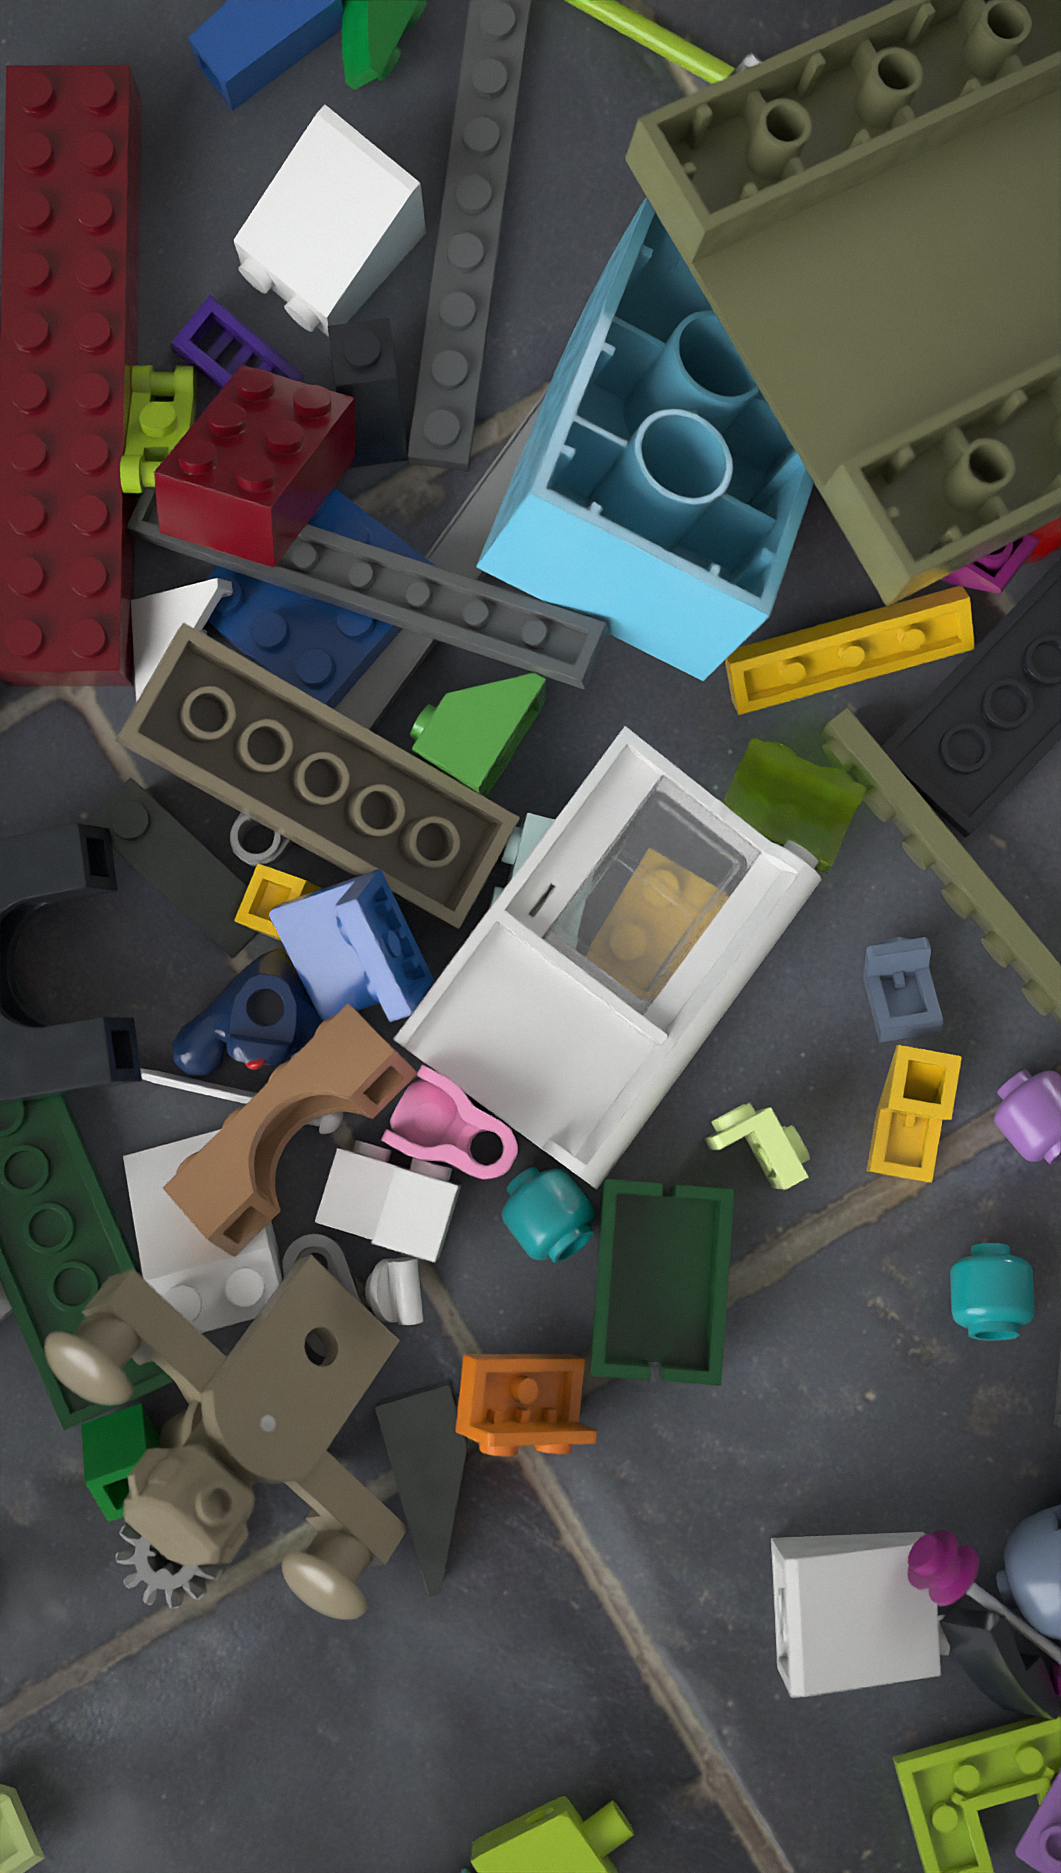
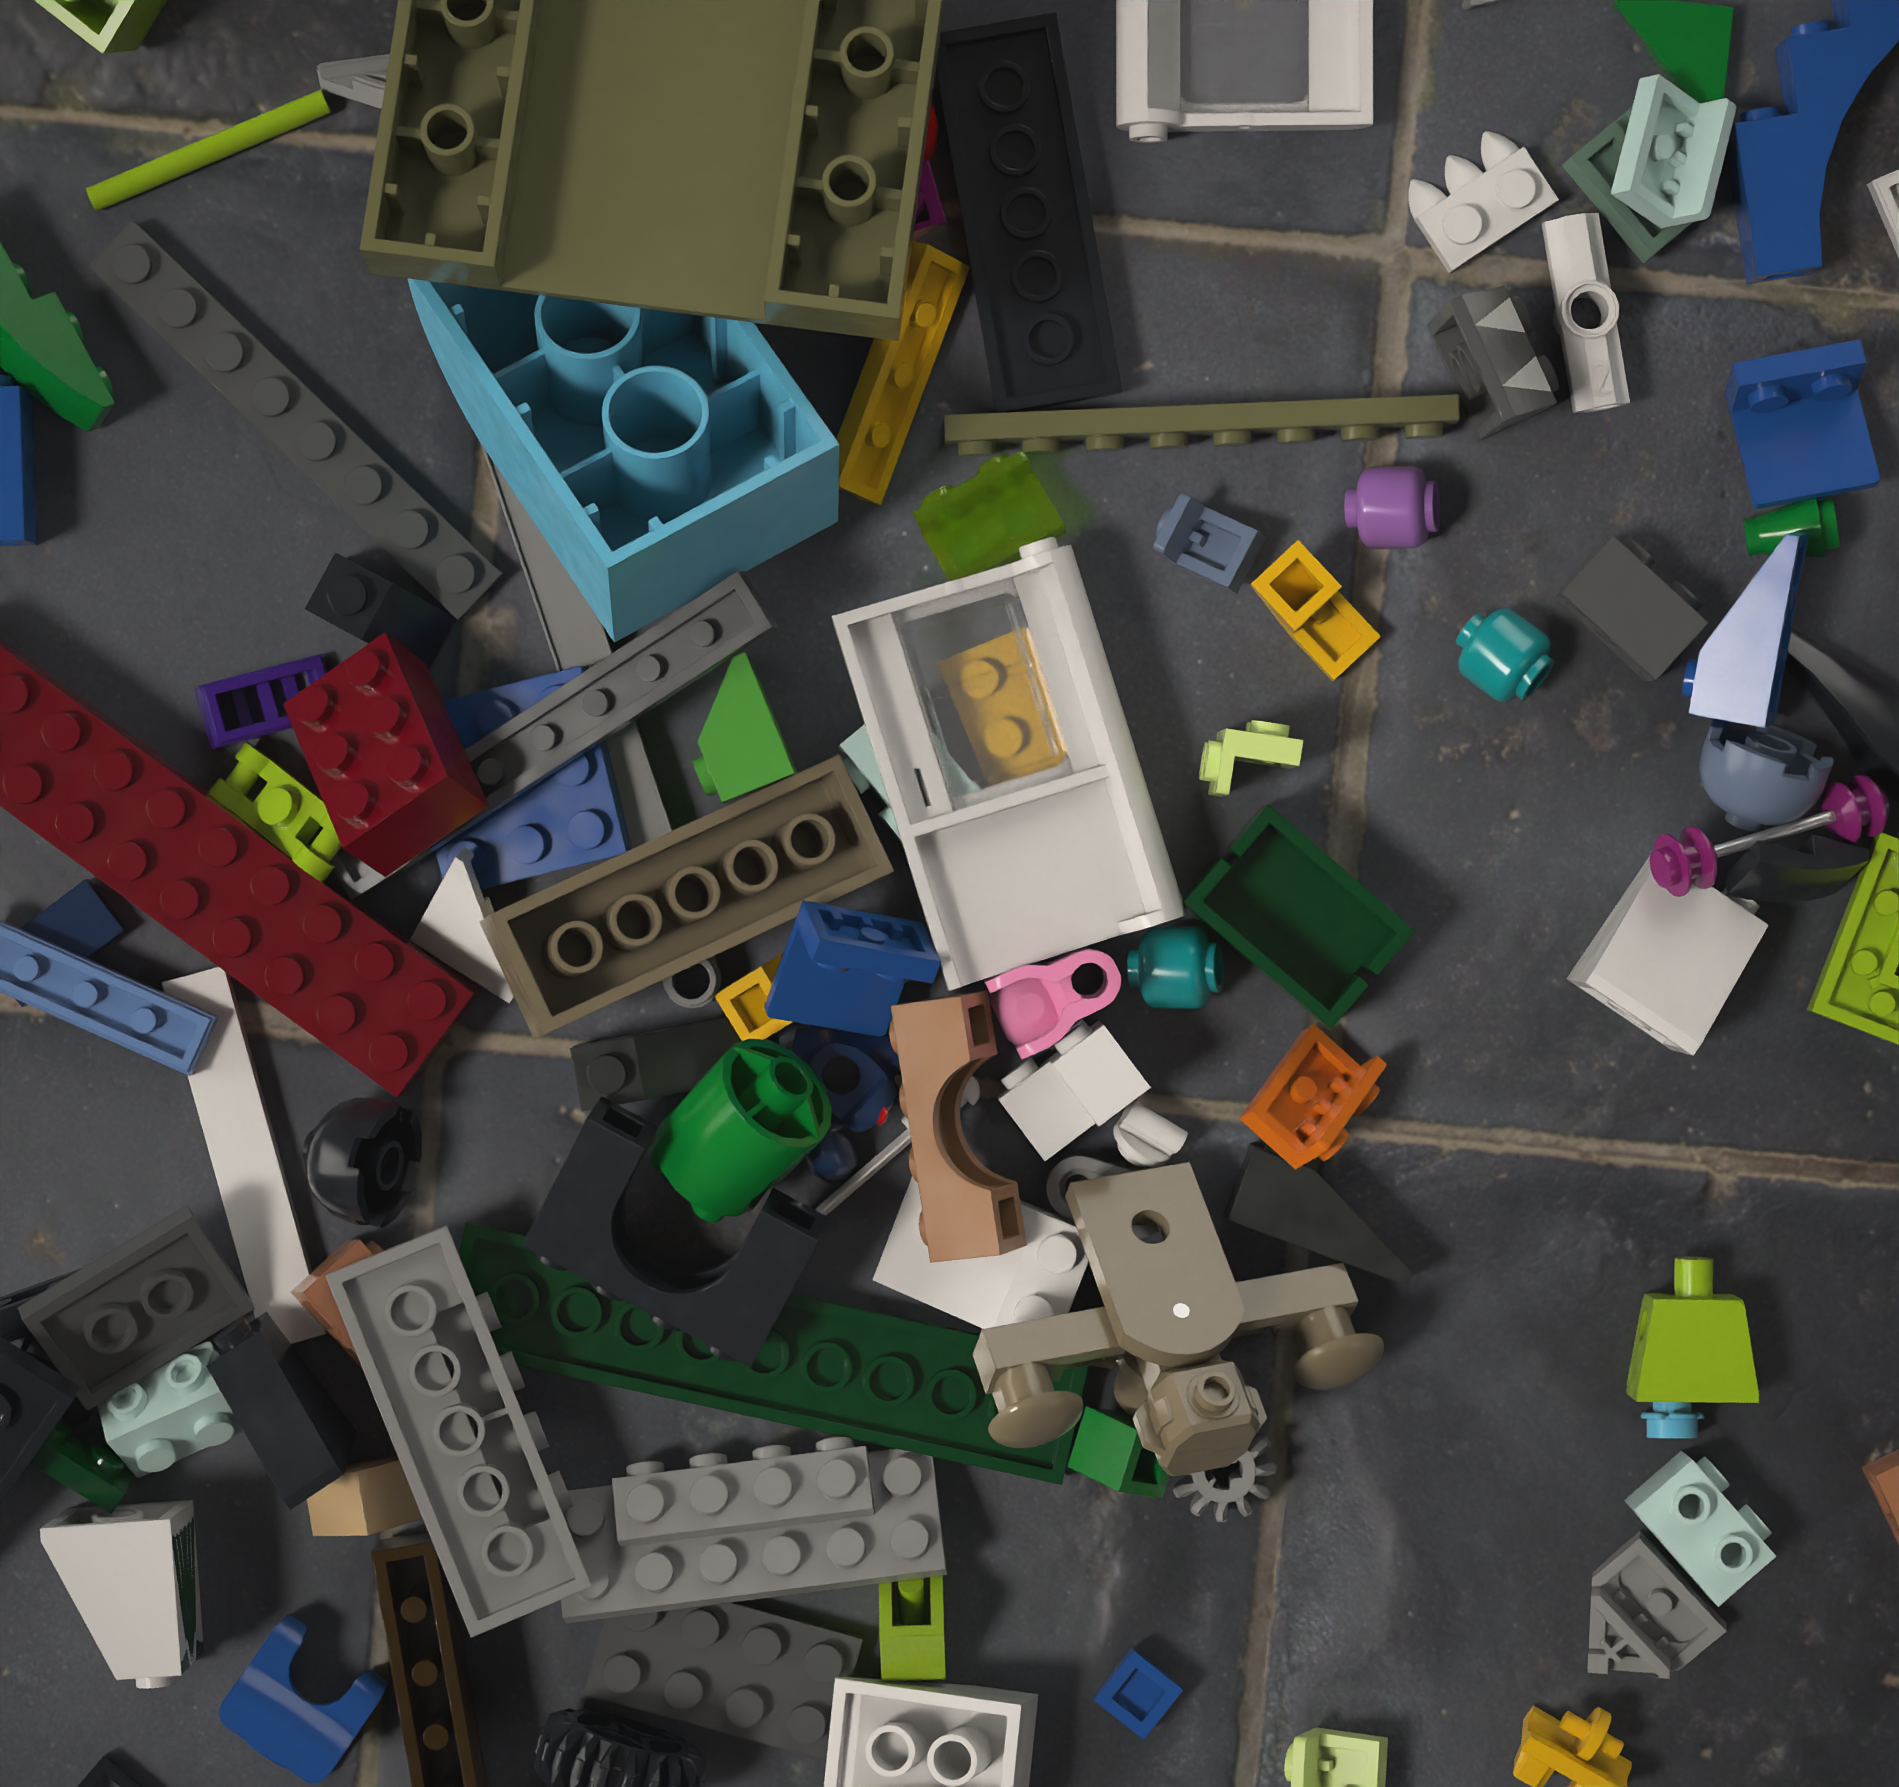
camera: 55 degrees left, 5 degrees up
white slope [233,105,426,337] -> none
none -> green cylinder [648,1038,832,1223]

